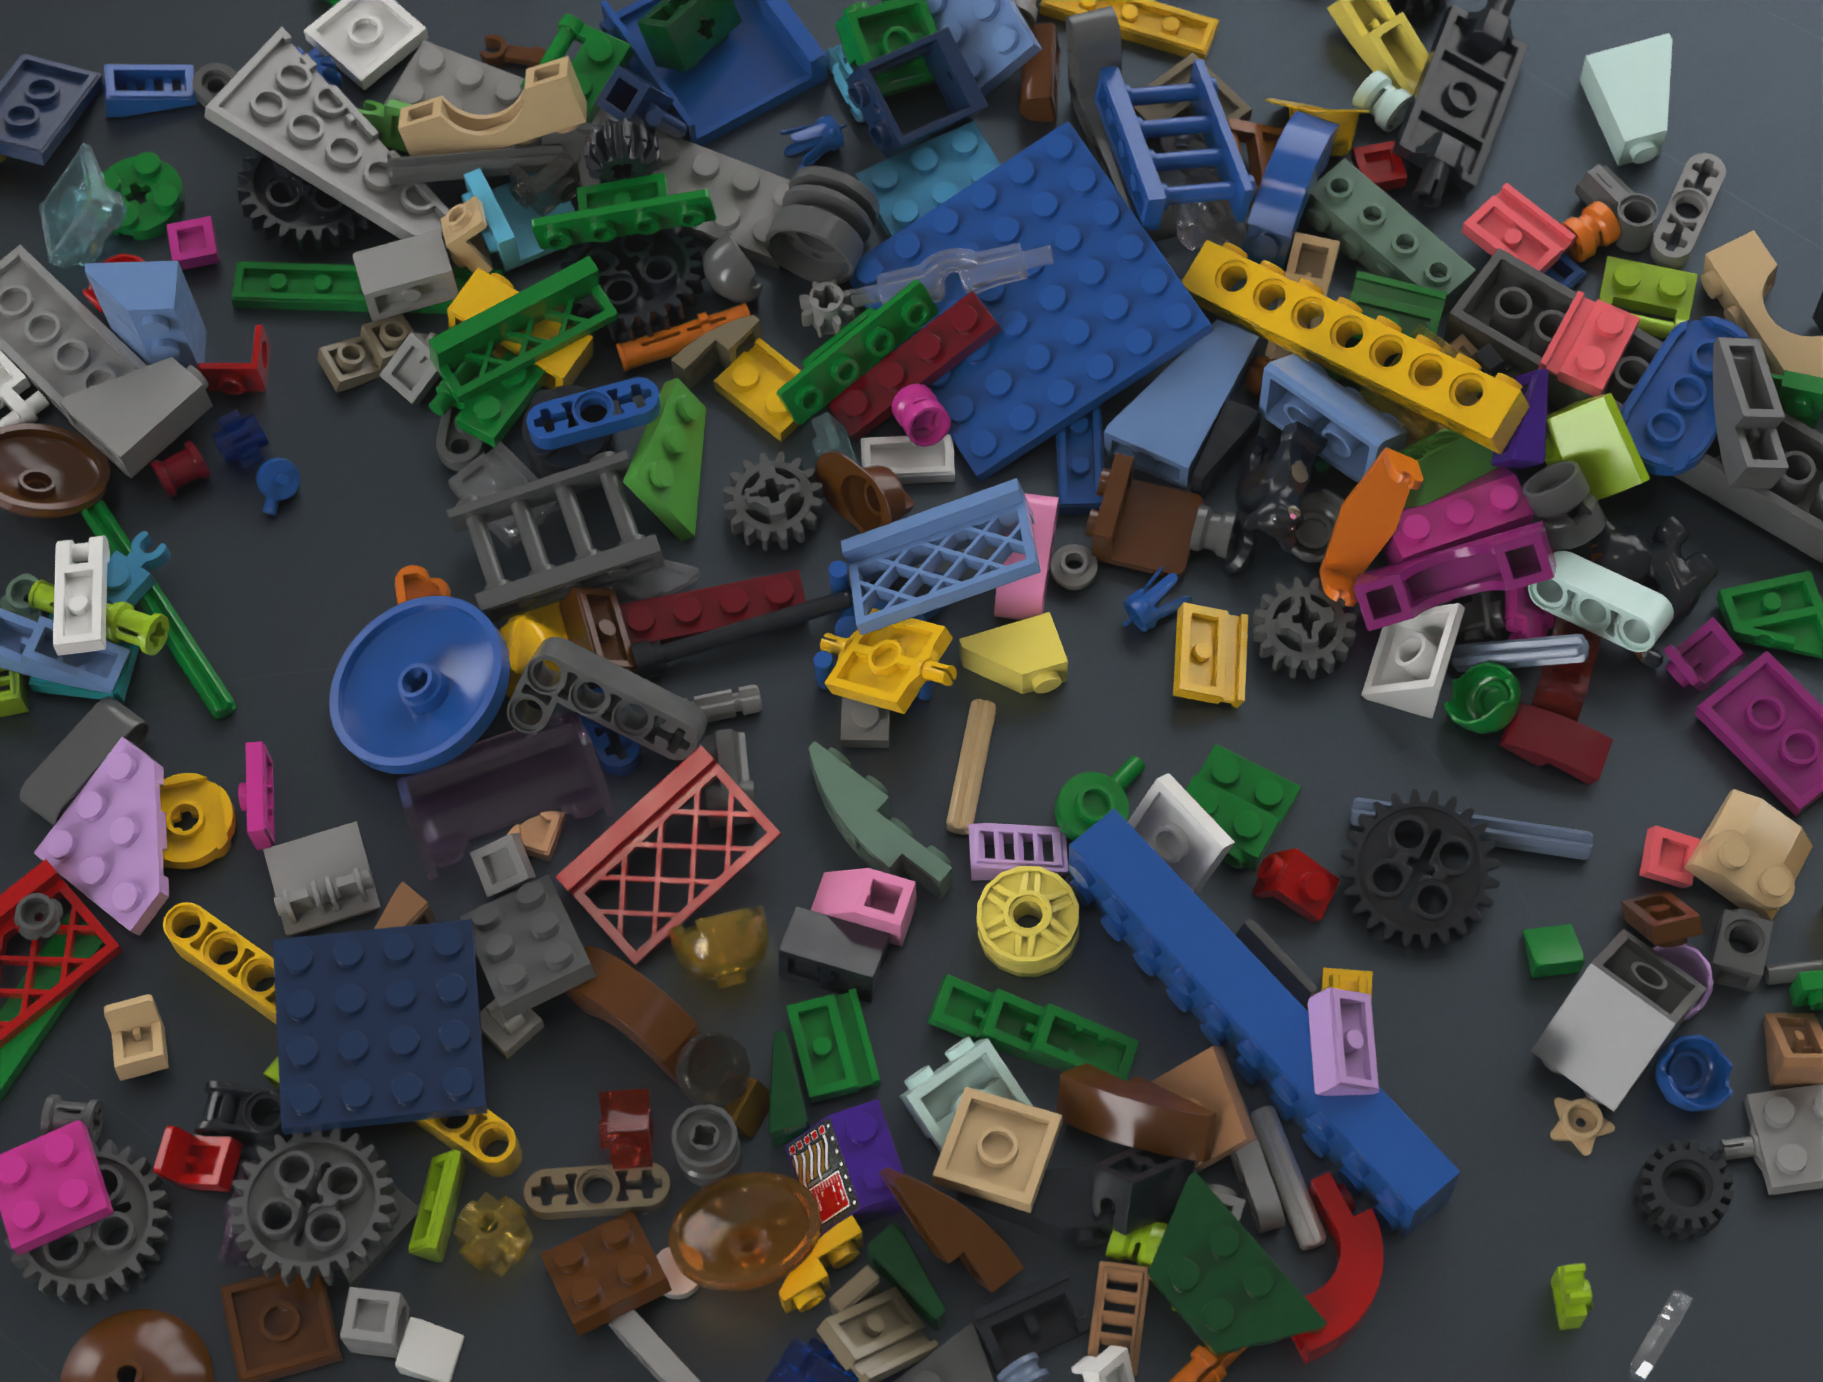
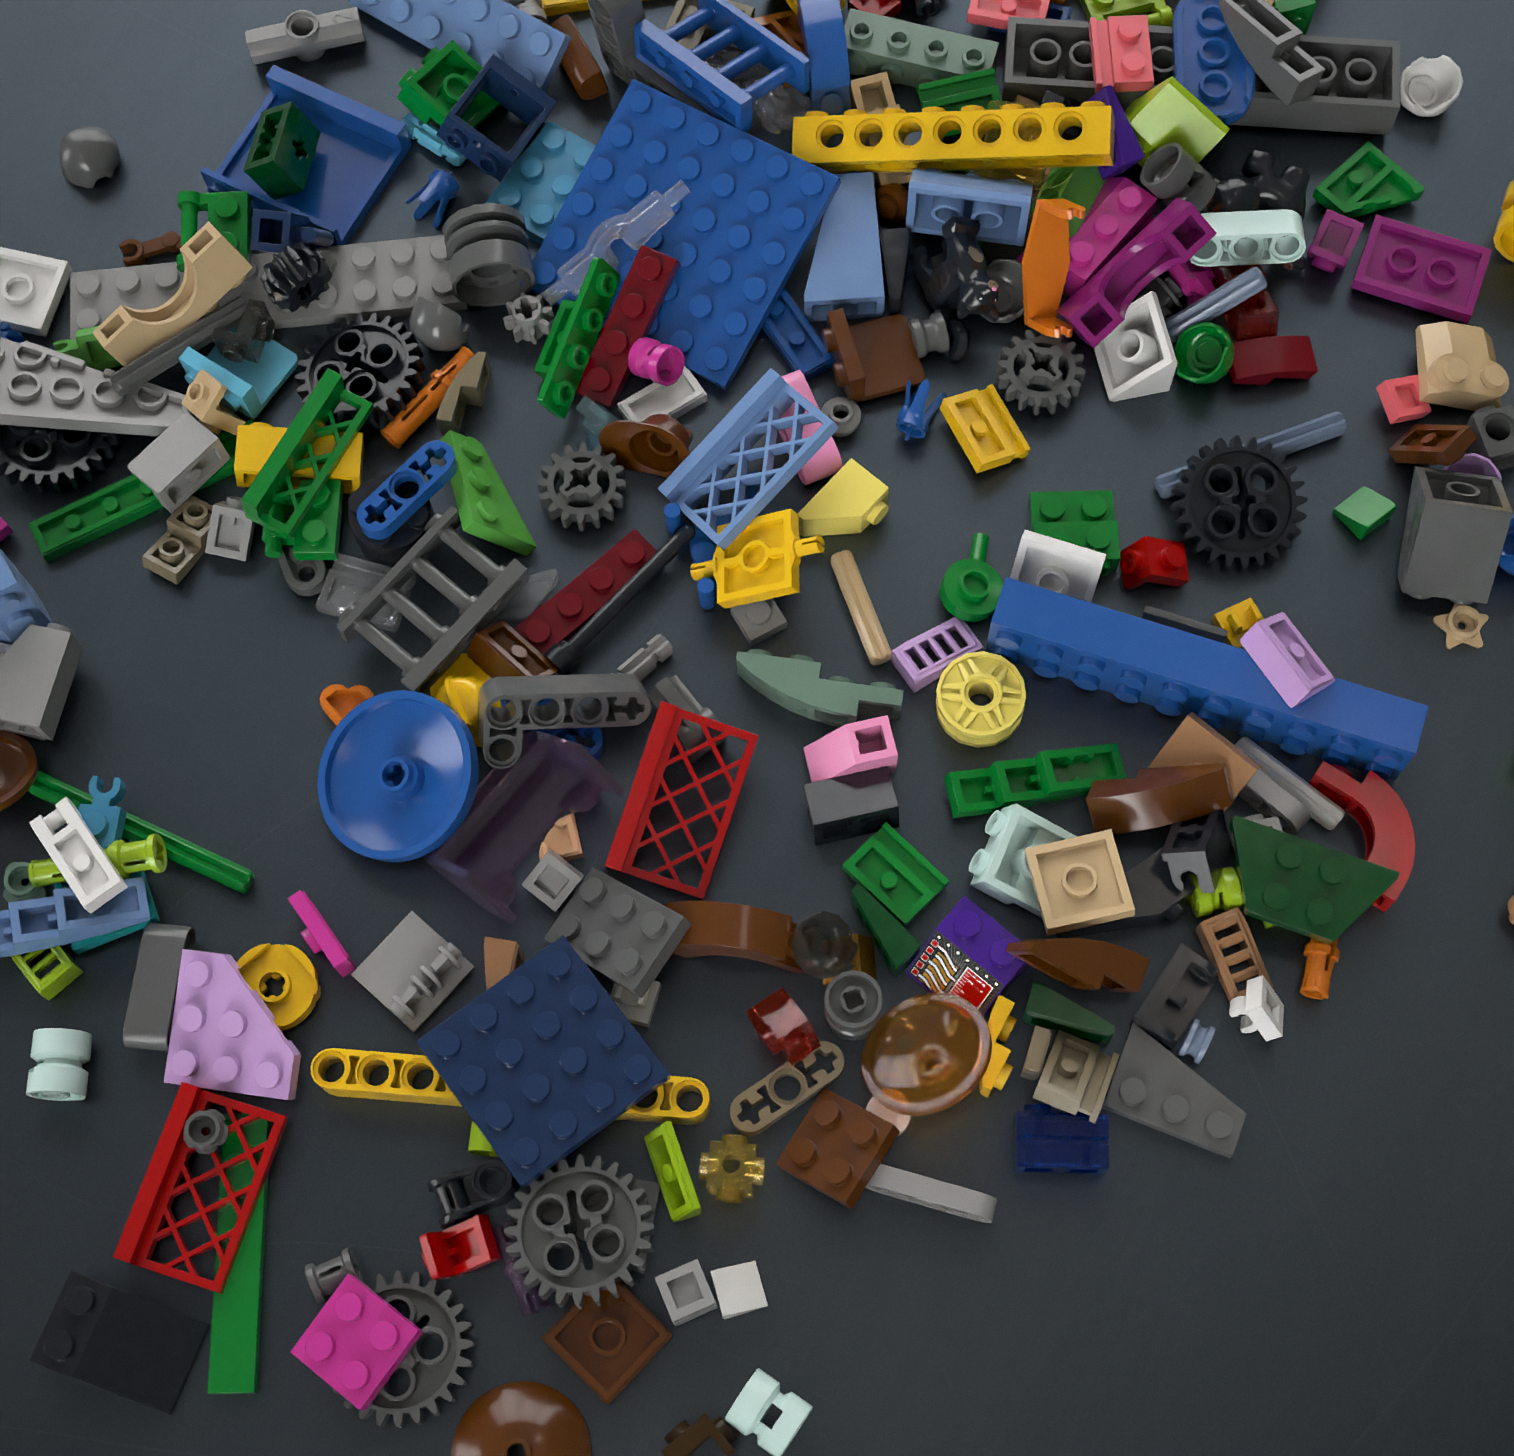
camera: 30 degrees left, 5 degrees up
tan bracket [104,994,169,1081] -> none
dark red bush [150,440,211,498] -> none
red bracket [197,325,271,395] -> none
clear blue gear [212,409,269,470] -> none
blue piece [256,457,300,516] -> none
green bracket [531,172,717,250] -> none
clear yellow cylinder [669,905,769,989] -> none
yellow plate [714,338,801,443] -> none

